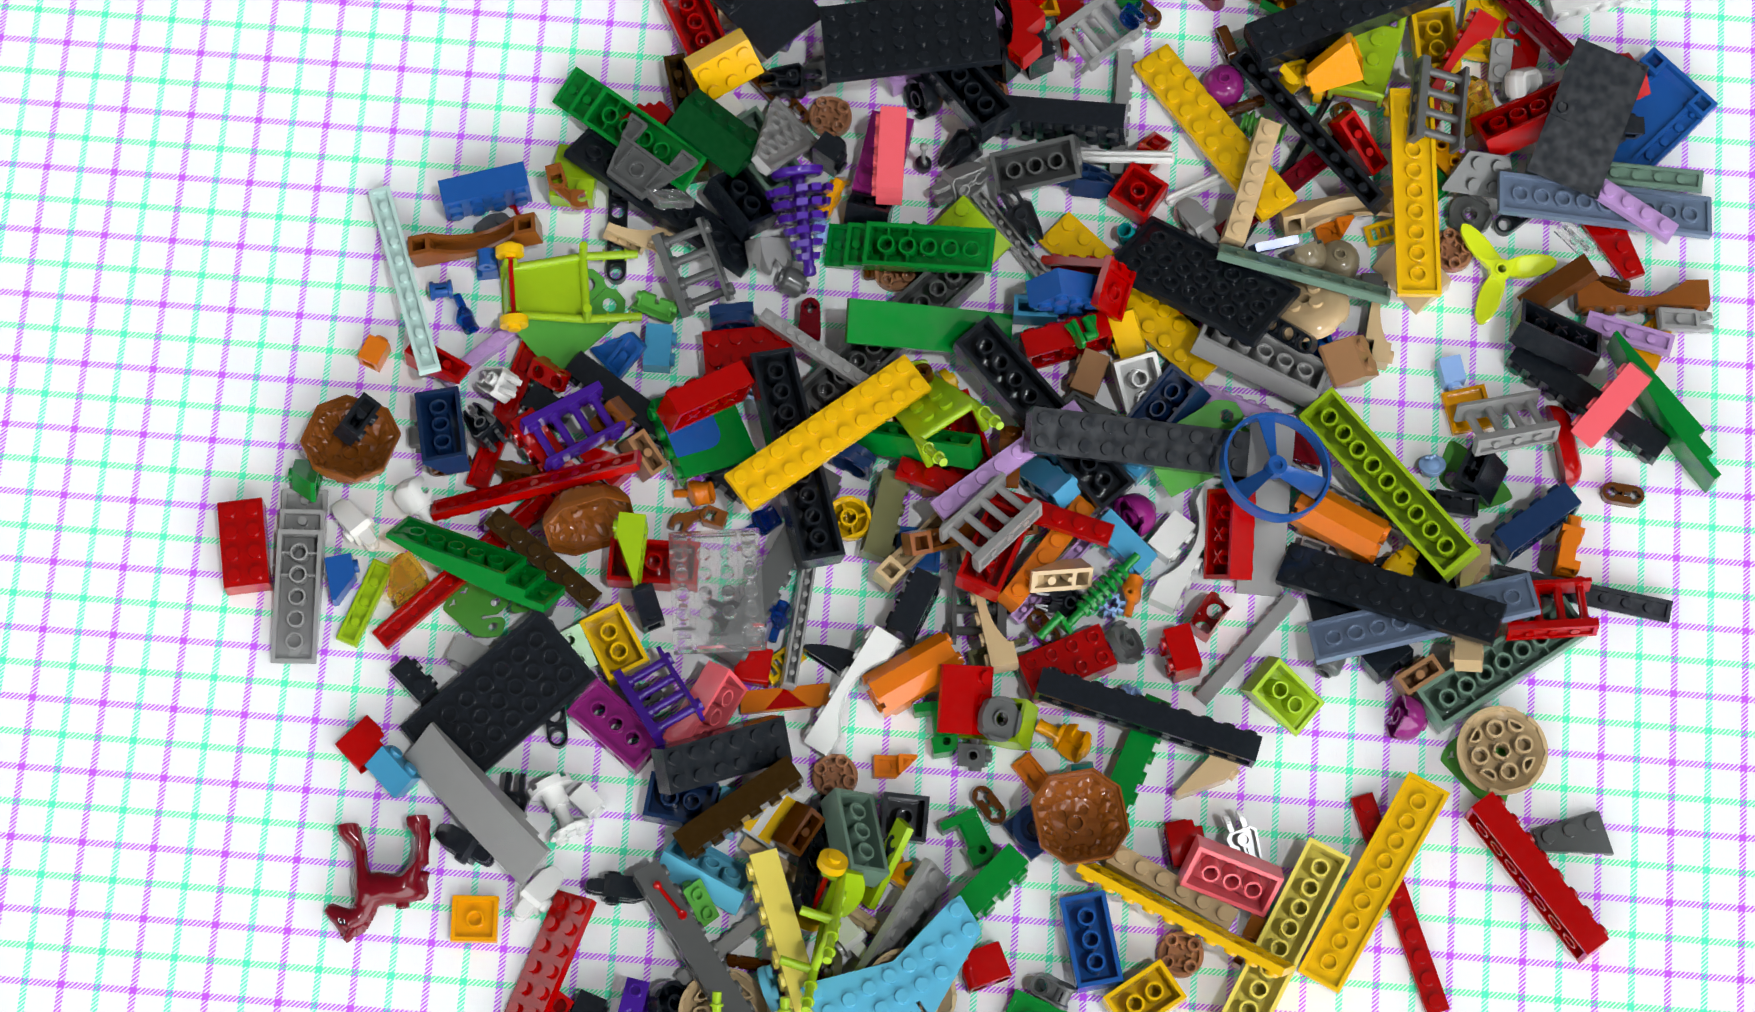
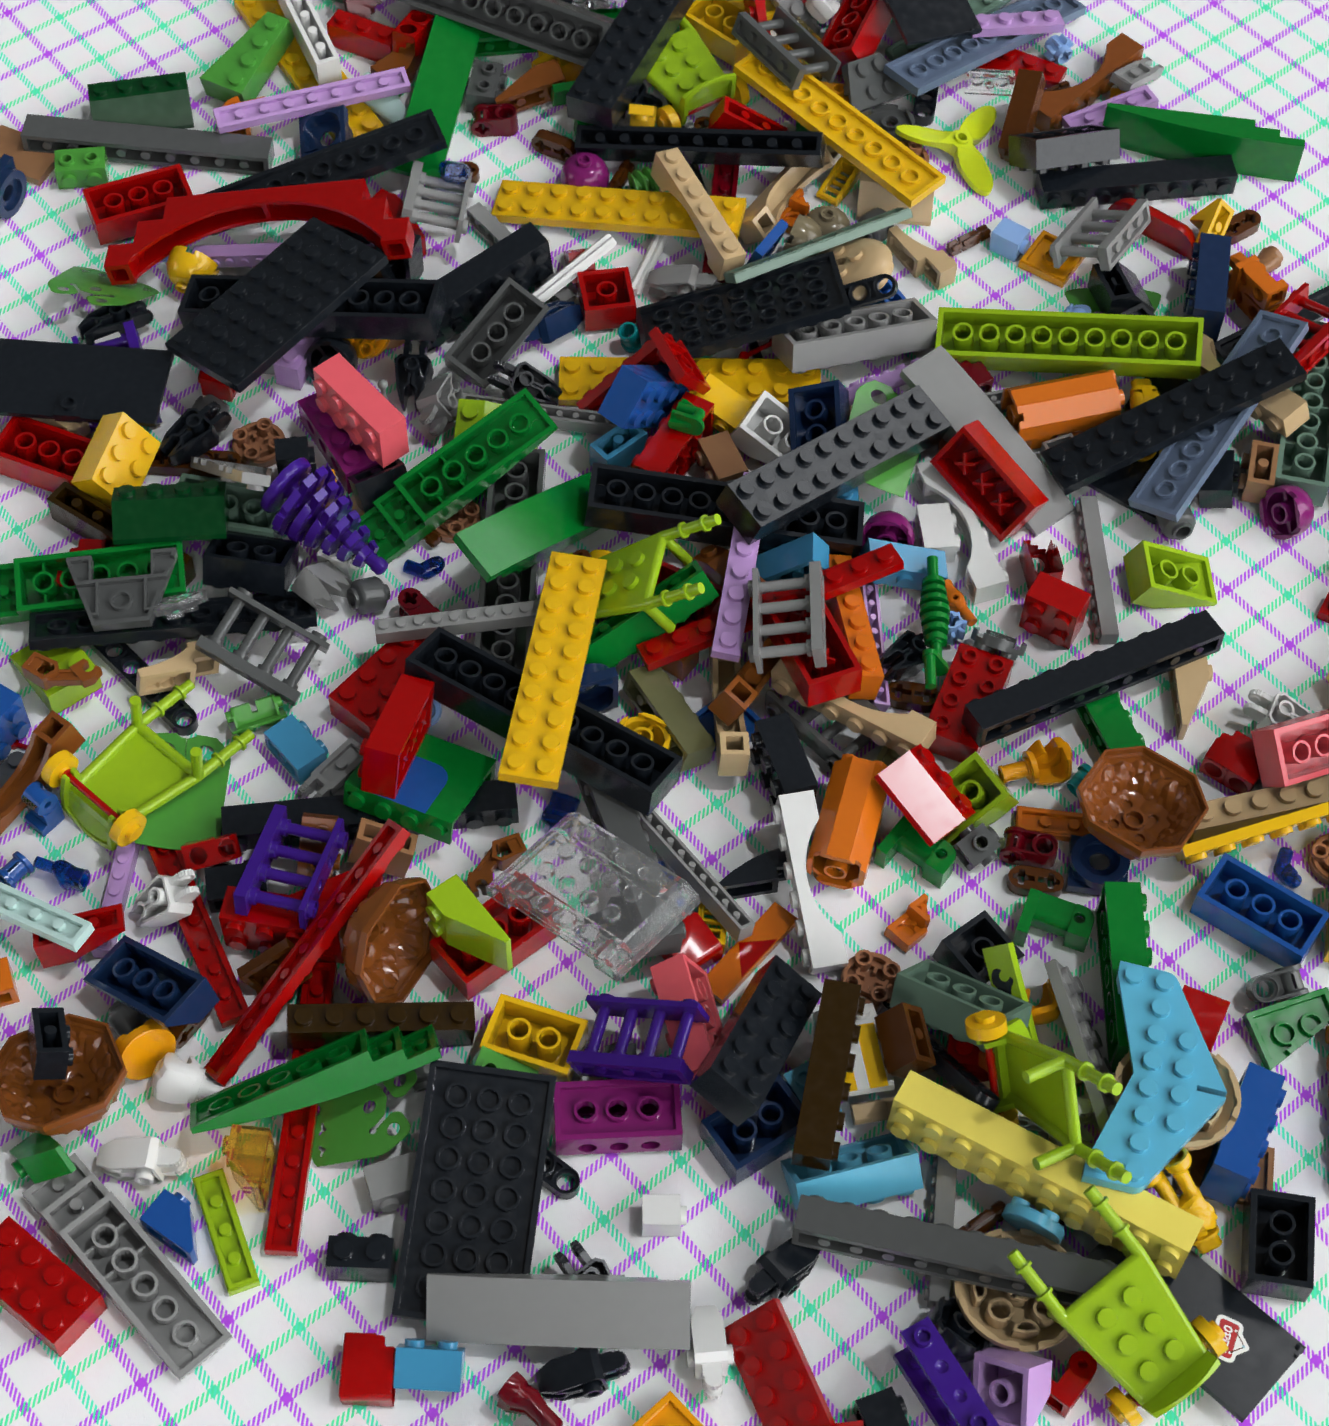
camera: 45 degrees left, 15 degrees down
black hinge [463,402,508,453] -> none
white piece [527,772,593,846] -> none
blue wing [590,332,647,379] -> none
black slope [631,583,665,634] -> none
red hinge [653,880,687,920] -> none
orange piece [673,480,716,506] -> none
bright green hinge [682,878,720,927] -> none
dark blue piece [709,301,755,331] -> none
dark grey plate [978,696,1022,742] -> none
tan slope [1029,558,1094,593] -> none
blue piece [1219,412,1331,523] -> none
light orange slope [1304,32,1364,94] -> none
medium nougat slope [1318,335,1379,388] -> none
coral brick [1571,362,1653,448] -> none
none -> light orange tile [115,1019,176,1080]
none -> light grey hinge [297,737,363,799]
none -> clear blue arm [403,556,445,580]
none -> reddish brown axle [946,224,991,256]
none -> dark red piece [999,826,1058,869]
none -> light blue gear [1043,34,1074,64]
none -> yellow slope [1190,198,1235,243]
none -> medium nougat cone [1257,246,1283,274]
none -> clear blue arm [1273,847,1302,889]

